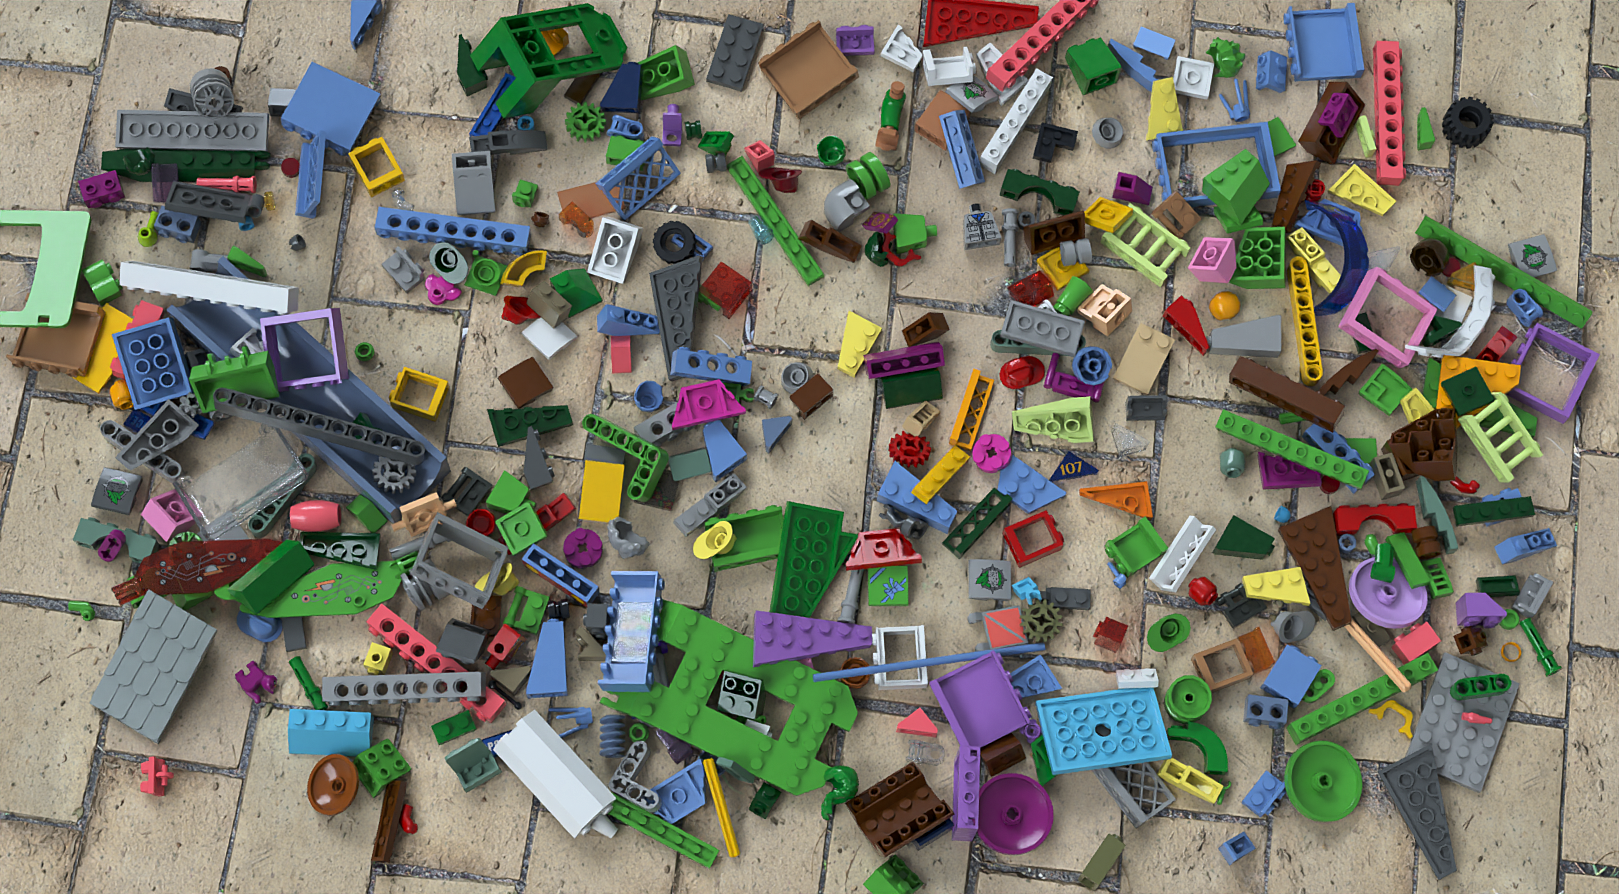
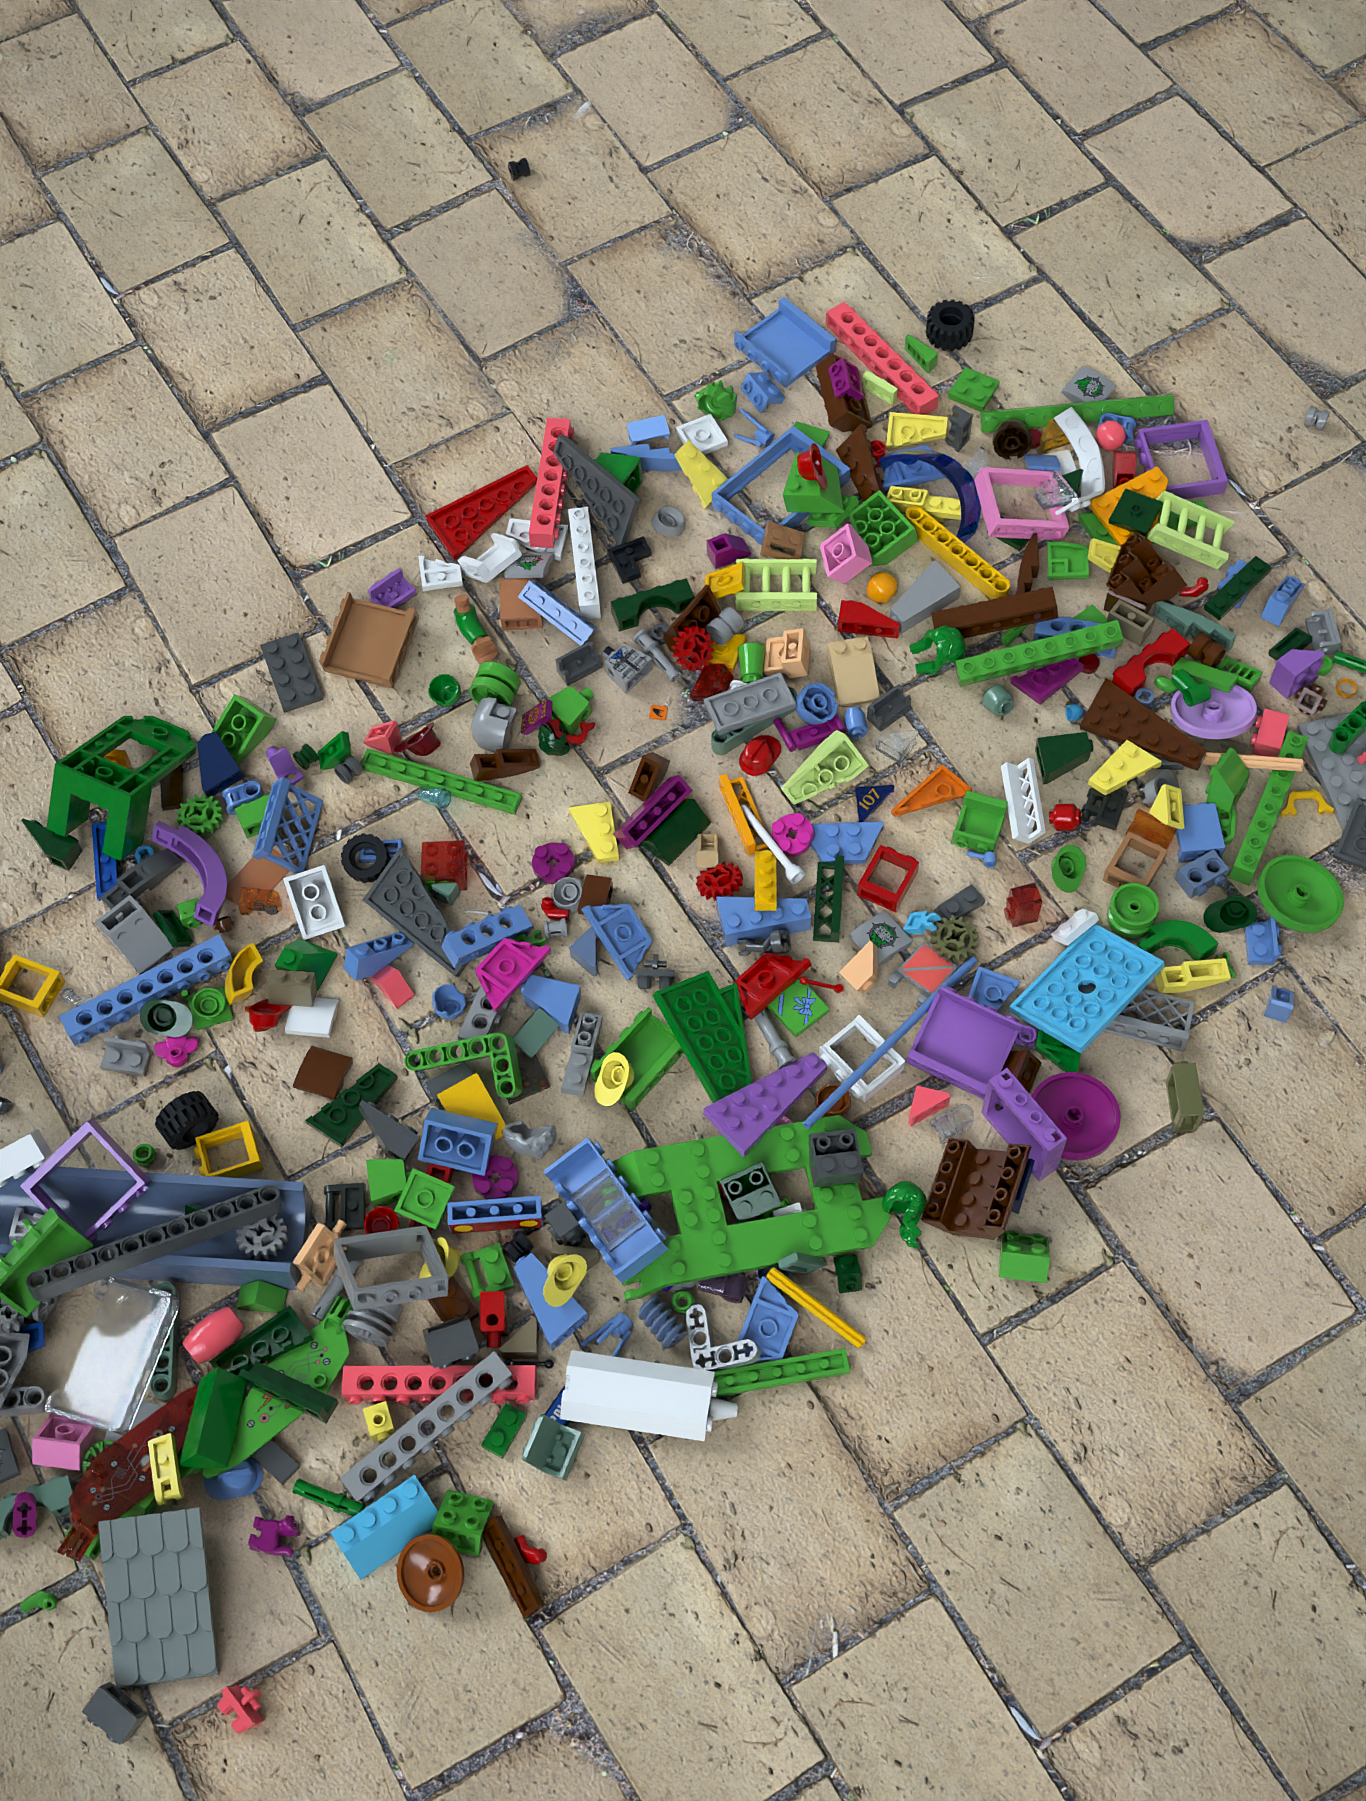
camera: 30 degrees left, 10 degrees down
none -> dark grey brick [82,1682,148,1745]
none -> light yellow plate [148,1433,184,1506]
none -> medium lavender arch [151,821,227,927]
none -> dark green tile [152,910,193,947]
none -> black tyre [155,1091,219,1150]
none -> dark green fence [239,1361,339,1424]
none -> medium blue slope [418,1108,498,1176]
none -> sand green slope [431,883,460,905]
none -> magenta plate [532,843,575,884]
none -> red arm [541,897,569,920]
none -> light yellow piece [543,1254,587,1307]
none -> dark grey wing [553,435,641,546]
none -> dark grey hinge [555,641,603,686]
none -> medium blue wing [581,904,652,981]
none -> dark grey hips [634,954,676,990]
none -> orange sticker [649,705,667,720]
none -> red gear [671,626,715,671]
none -> white piece [740,805,805,884]
none -> red piece [797,443,827,490]
none -> red hinge [800,976,843,993]
none -> dark grey slope [809,1129,864,1187]
none -> light nougat slope [839,941,878,994]
none -> medium blue brick [844,707,868,739]
none -> green hair [909,625,966,675]
none -> dark grey hinge [945,405,973,452]
none -> bright green plate [948,367,1000,412]
none -> clear wing [1033,471,1078,510]
none -> coral hair [1096,421,1126,451]
none -> light yellow slope [1149,784,1184,830]
none -> dark green piece [1203,895,1257,933]
none -> bright green slope [1205,747,1250,812]

